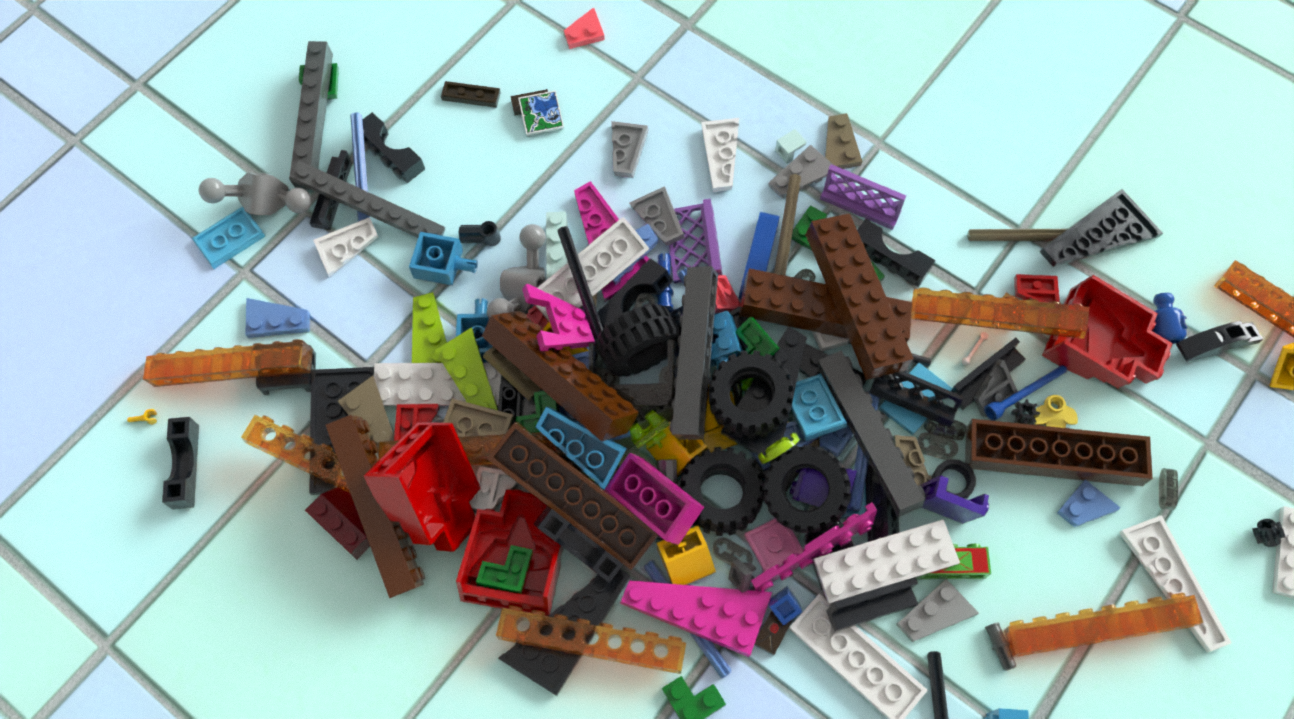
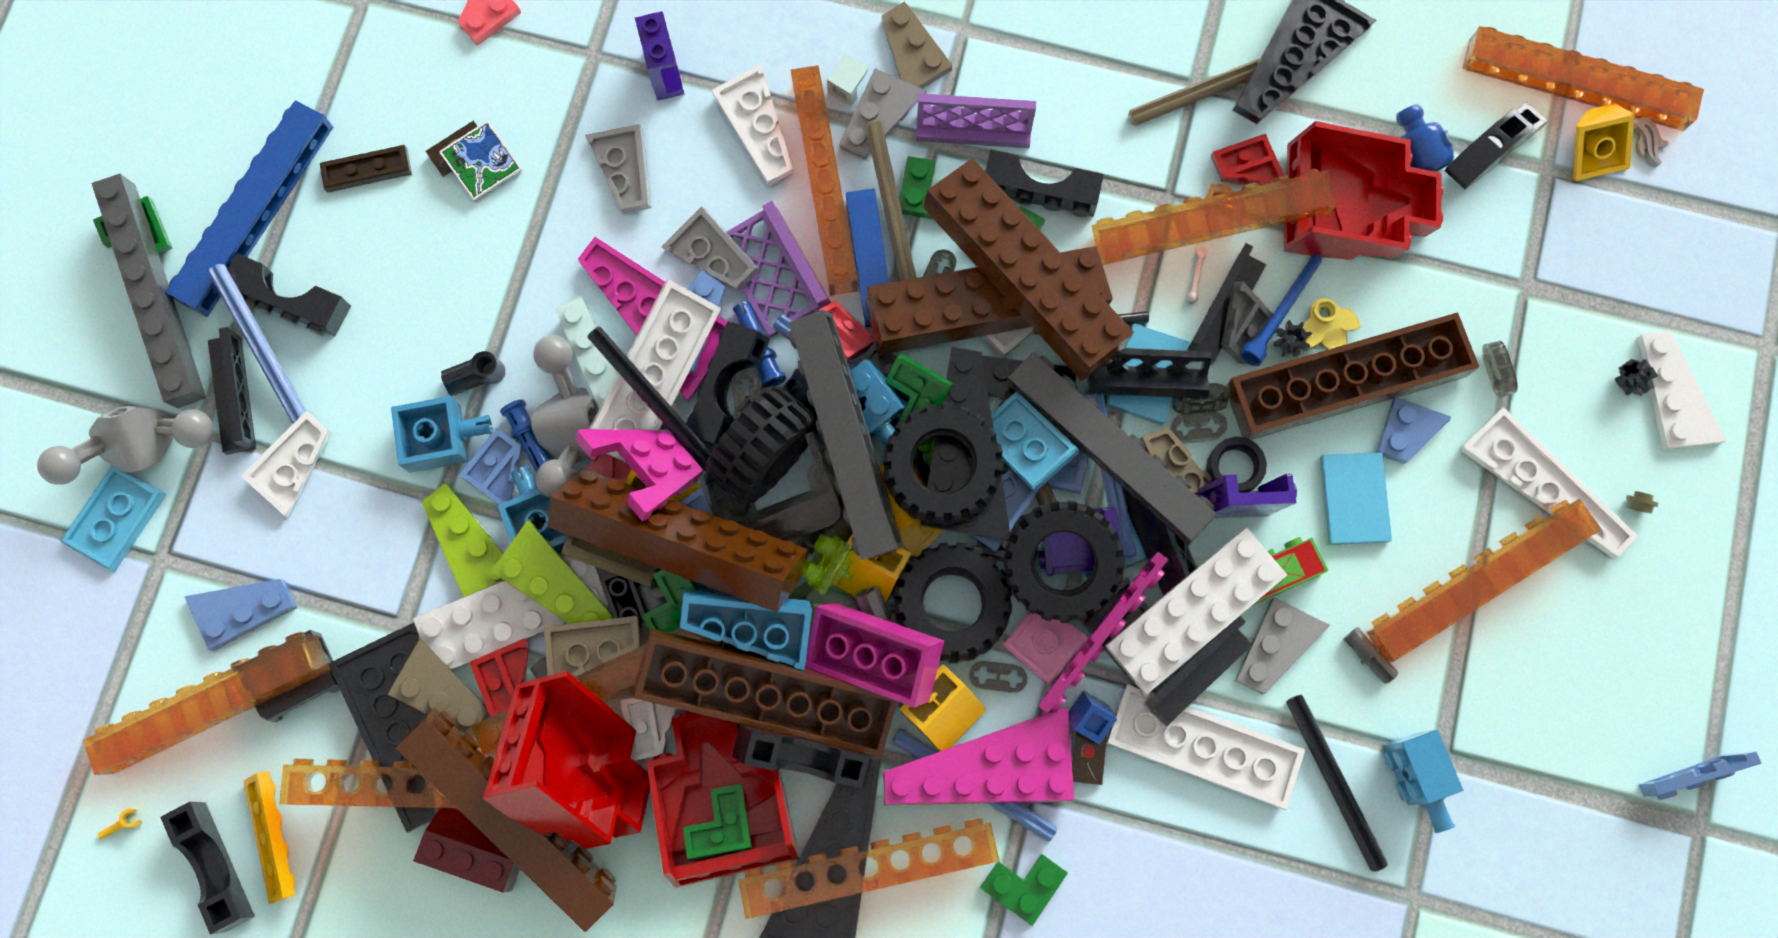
camera: 25 degrees left, 10 degrees up
dark grey plate [289,161,446,238] -> none
dark grey tile [728,559,757,592] -> none
lime tile [758,433,800,464] -> none
none -> blue brick [165,100,334,317]
none -> yellow plate [243,771,296,904]
none -> medium blue wing [459,428,522,505]
none -> blue pin [500,399,550,473]
none -> dark purple panel [634,11,685,101]
none -> clear orange brick [790,65,858,296]
none -> medium azure tile [1320,452,1392,545]
none -> olive plate [1625,491,1659,514]

